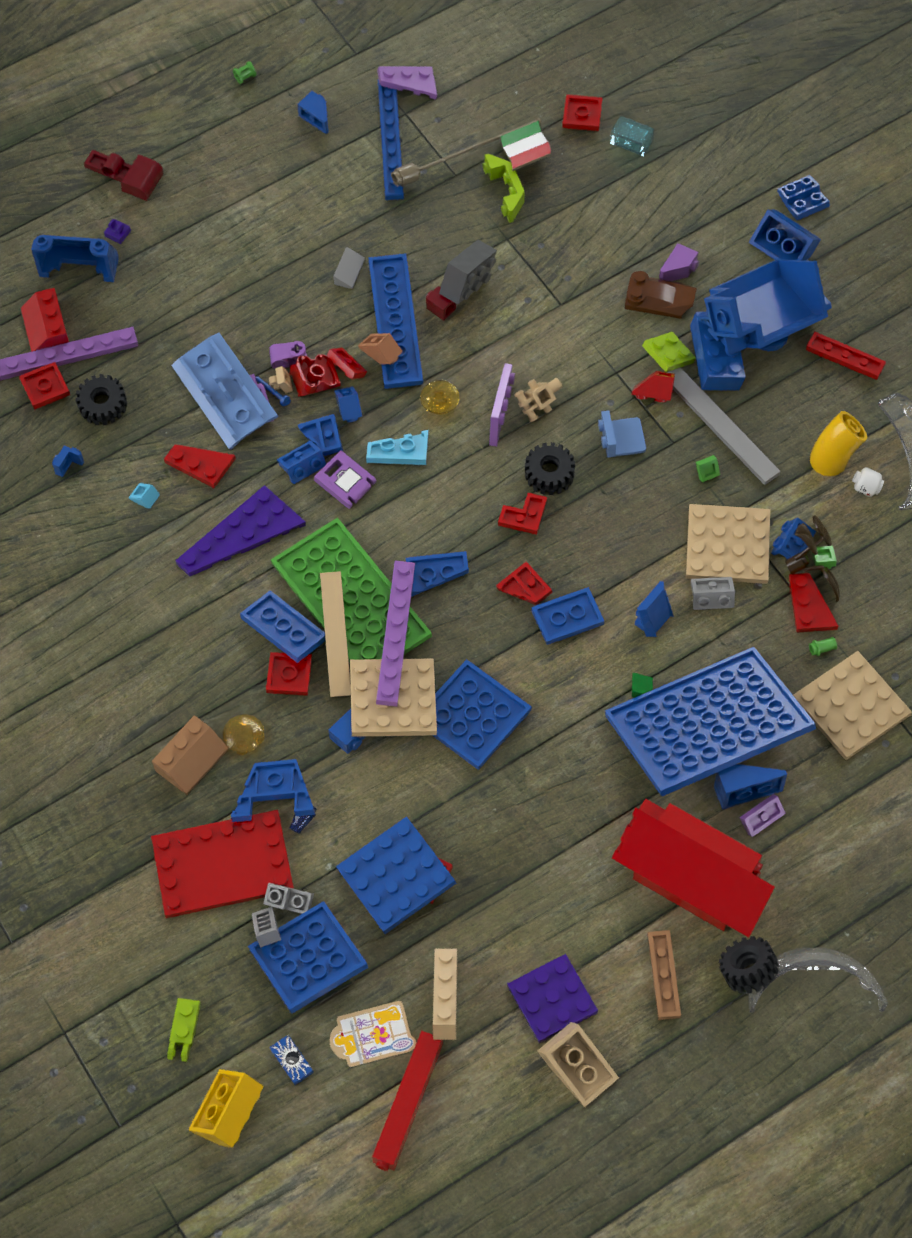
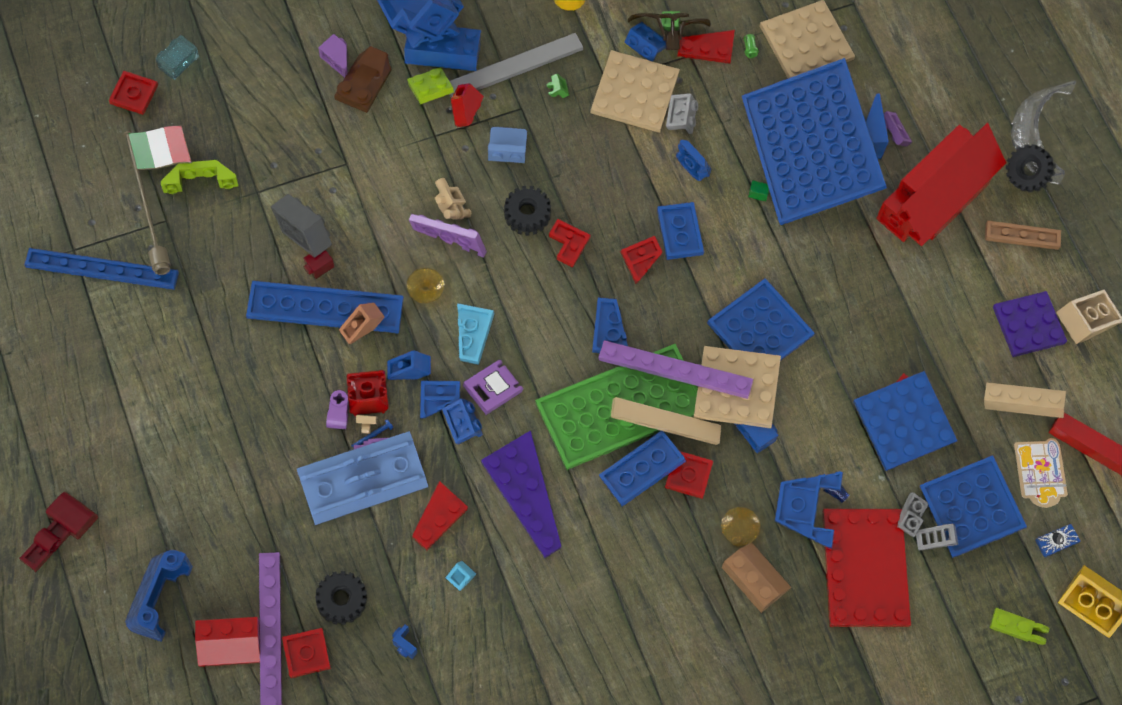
camera: 85 degrees left, 5 degrees up
dark purple tile [104,219,131,244] -> none
blue slope [297,91,329,134] -> none
red plate [327,347,367,379] -> none
light grey slope [334,247,365,289] -> none
medium lavender wing [378,66,437,100] -> none

